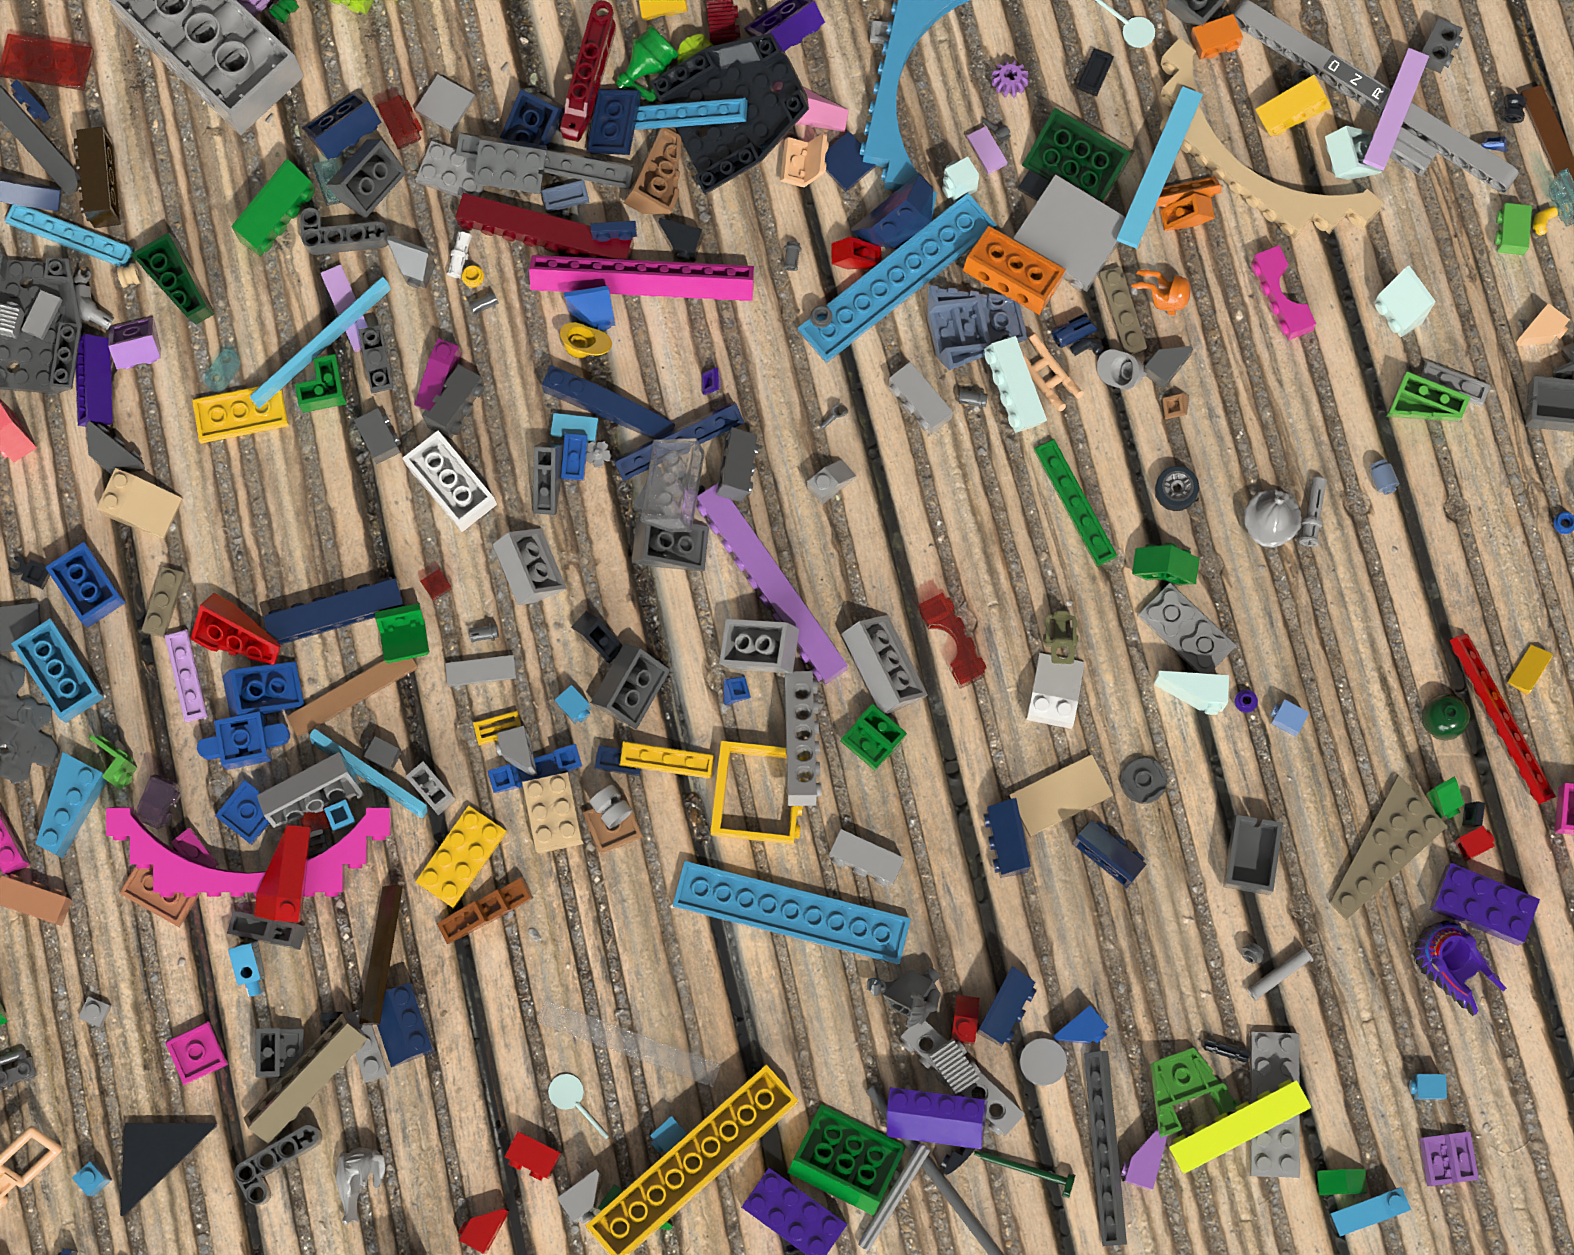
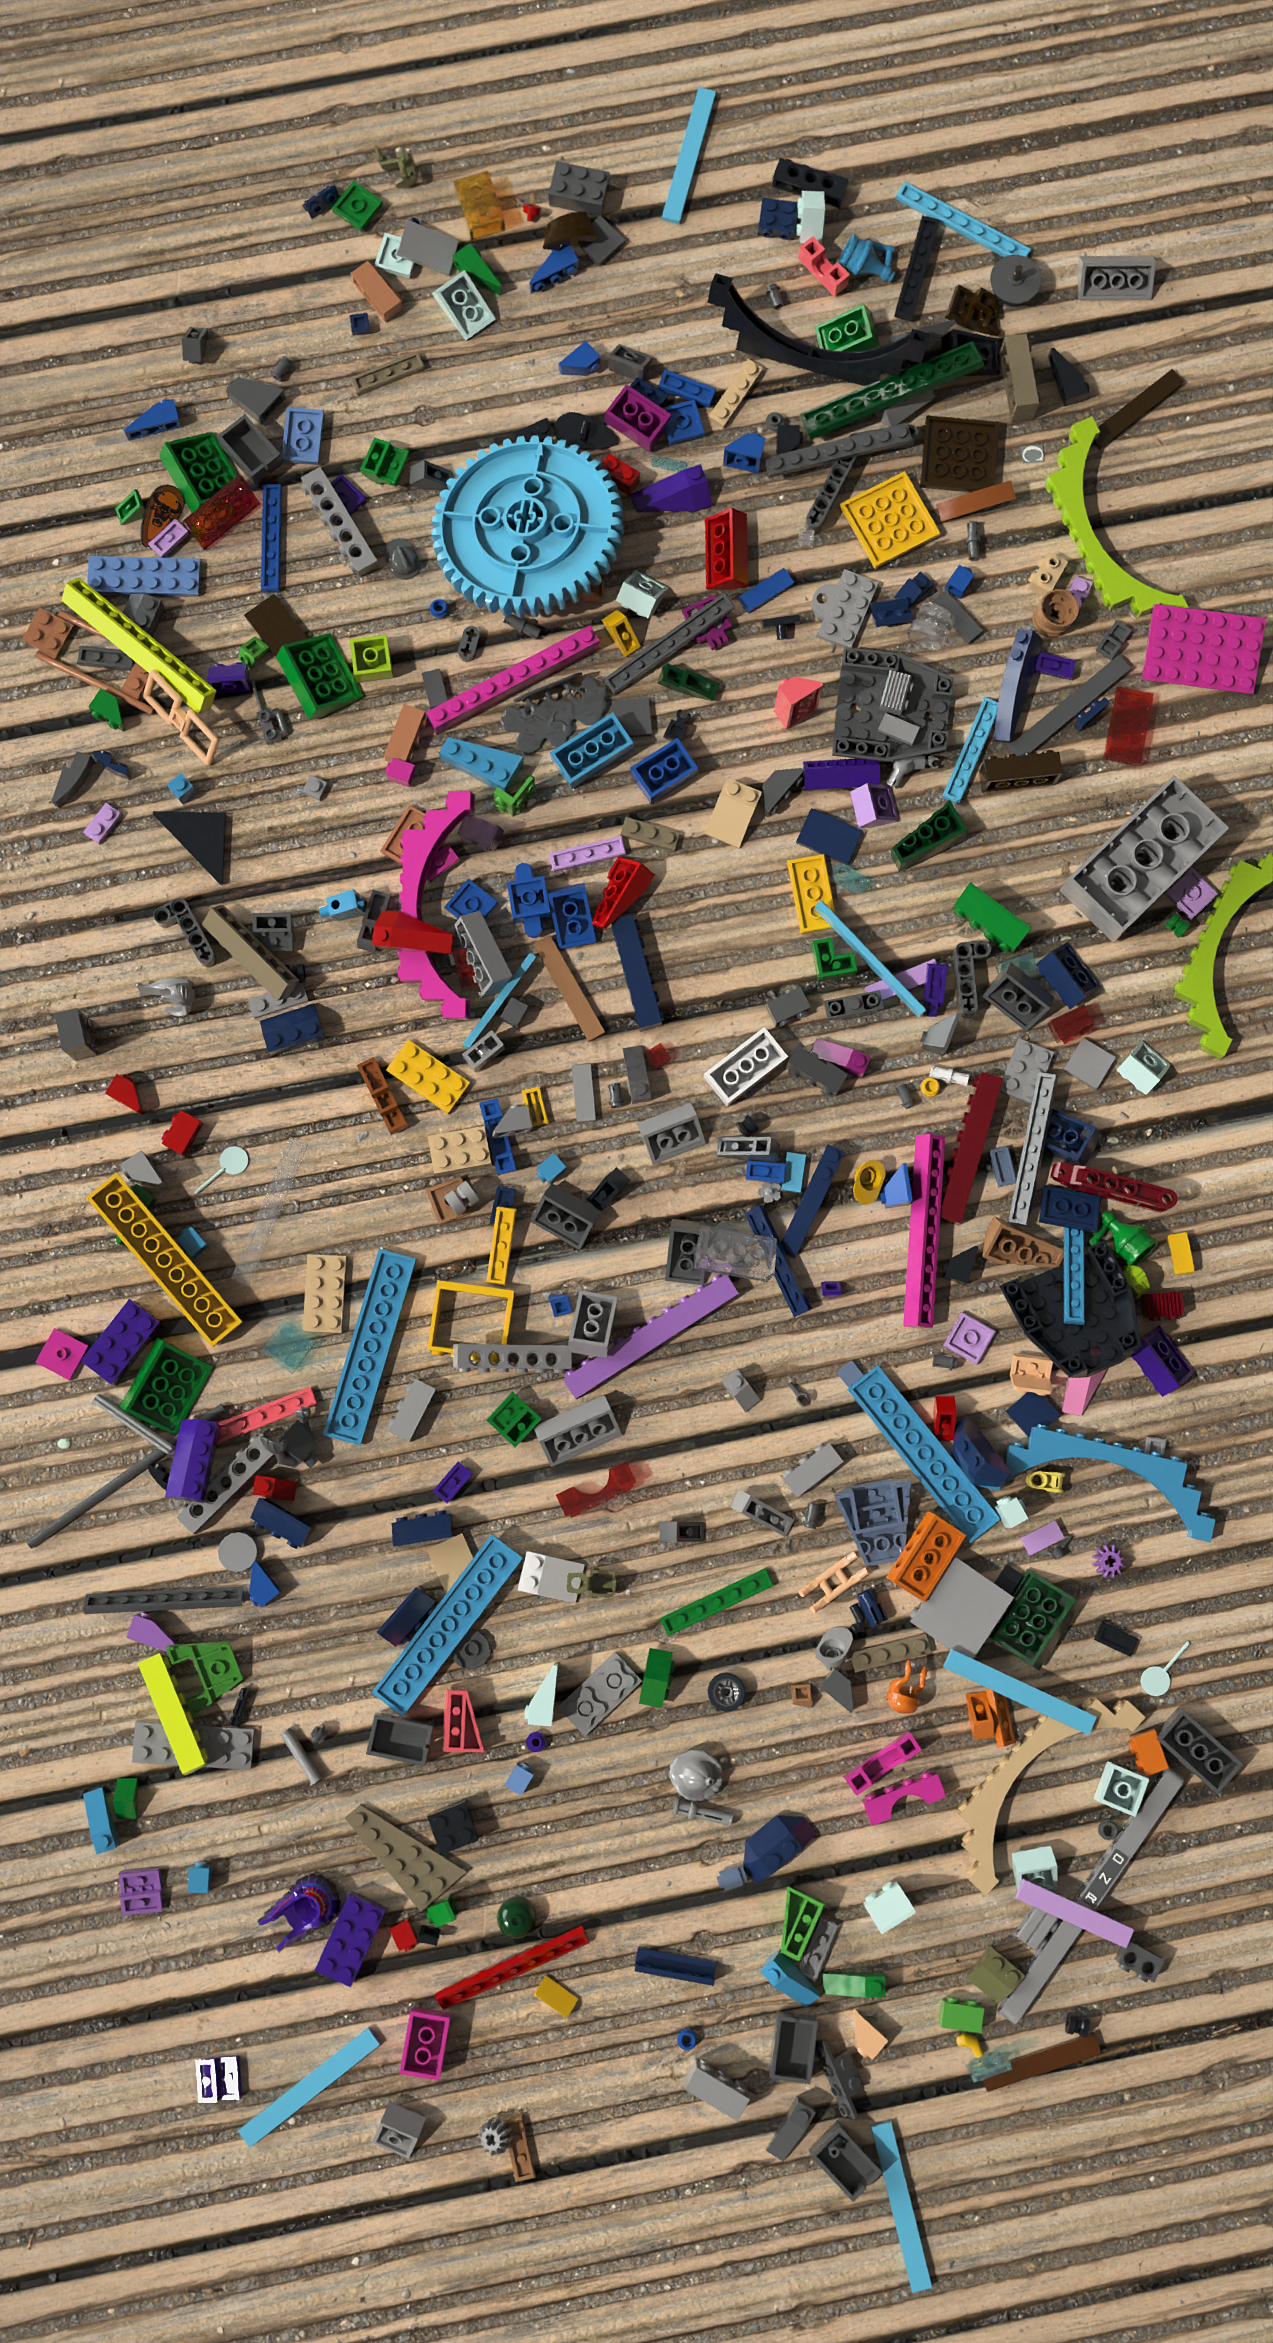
camera: 85 degrees right, 5 degrees up
tan wheel [117,262,141,288] -> none
dark pink plate [165,1021,228,1085] -> none
dark azure brick [324,800,356,831] -> none
dark brown tile [359,885,403,1026] -> none
green bracket [375,603,430,663] -> none
piece [474,135,548,194] -> none
dark blue plate [591,221,637,242] -> none
dark grey brick [716,427,759,502] -> none
dark grey plate [810,306,832,328] -> none
light grey brick [929,1039,981,1096] -> none
dark green piece [974,1151,1076,1198] -> none
light aqua brick [984,336,1047,433] -> none
yellow wedge [1255,75,1332,136] -> none
blue slope [1481,136,1507,152] -> none
none -> coral tile [217,1387,319,1445]
none -> clear light blue plate [261,1320,316,1374]
none -> tan plate [303,1254,347,1333]
none -> dark azure plate [371,1533,523,1717]
none -> dark pink brick [385,758,416,788]
none -> black brick [427,1799,480,1855]
none -> dark purple plate [433,1461,473,1504]
none -> coral wedge [443,1689,484,1752]
none -> flat silver slope [623,1045,651,1104]
none -> dark blue fence [634,1947,717,1986]
none -> dark grey slope [660,1522,704,1542]
none -> light grey slope [730,1490,794,1537]
none -> black wheel [736,1115,759,1137]
none -> dark blue wedge [743,1815,816,1885]
none -> dark azure slope [760,1949,821,2007]
none -> dark blue tile [796,808,863,865]
none -> slope [823,1972,886,1998]
none -> sand blue tile [836,1361,864,1388]
none -> dark pink arch [843,1731,922,1796]
none -> dark purple hinge [924,963,947,1017]
none -> lavender tile [943,1312,996,1365]
none -> olive slope [965,1945,1025,2004]
none -> light yellow piece [1026,1471,1065,1493]
none -> light aqua brick [1093,1761,1149,1817]
none -> light aqua slope [1117,1041,1171,1095]

